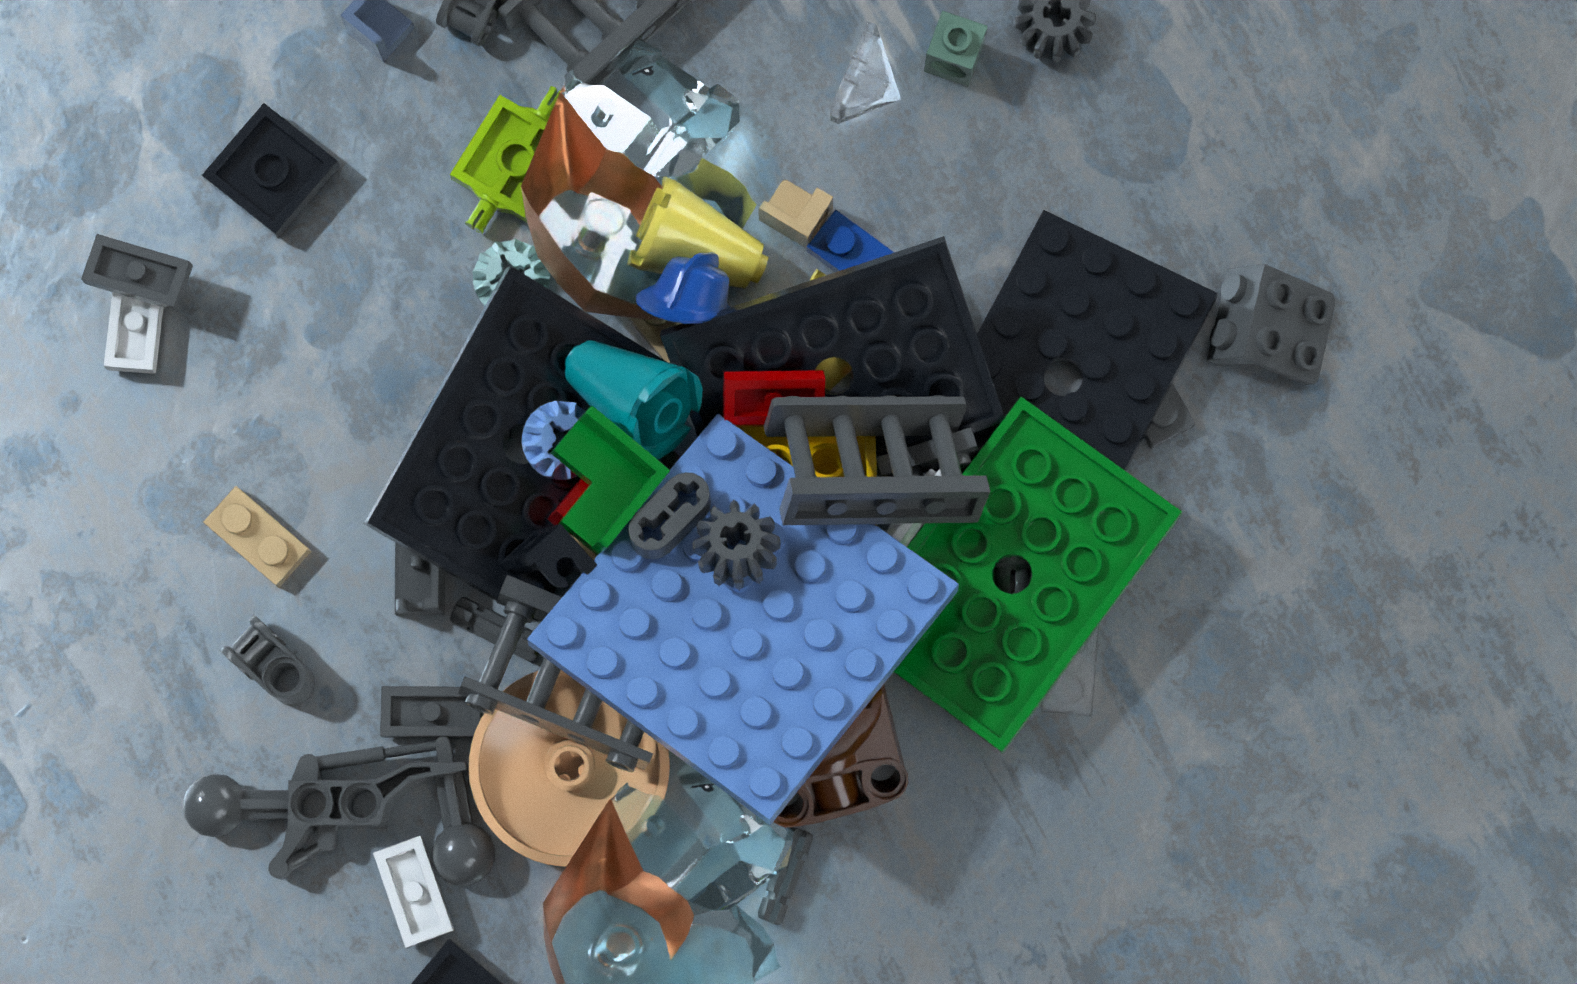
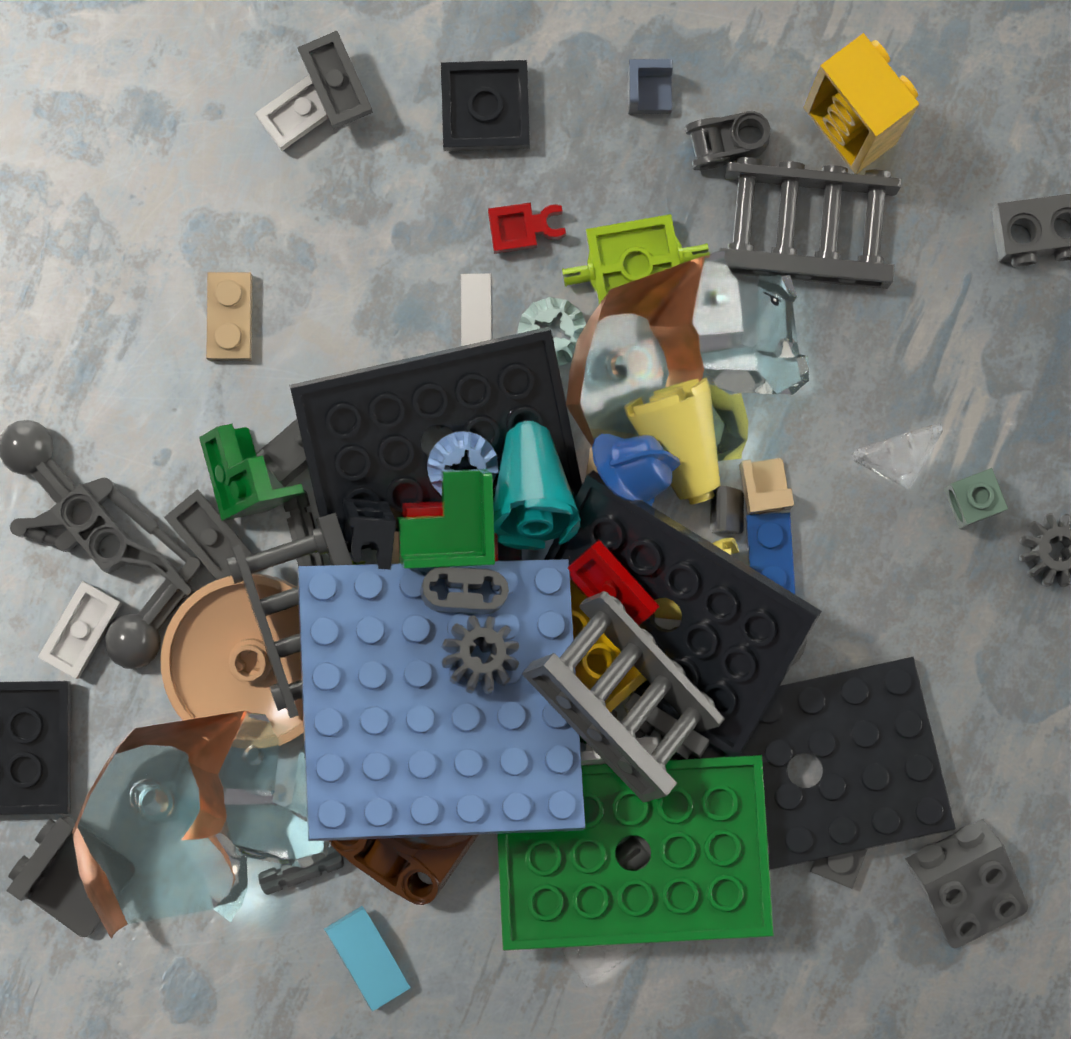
camera: 50 degrees right, 5 degrees up
dark grey piece [220,615,315,706] -> none
none -> green panel [199,423,304,521]
none -> medium azure slope [324,906,410,1012]
none -> white sticker [461,273,492,346]
none -> red plate [488,202,566,254]
none -> dark grey slope [710,486,744,534]

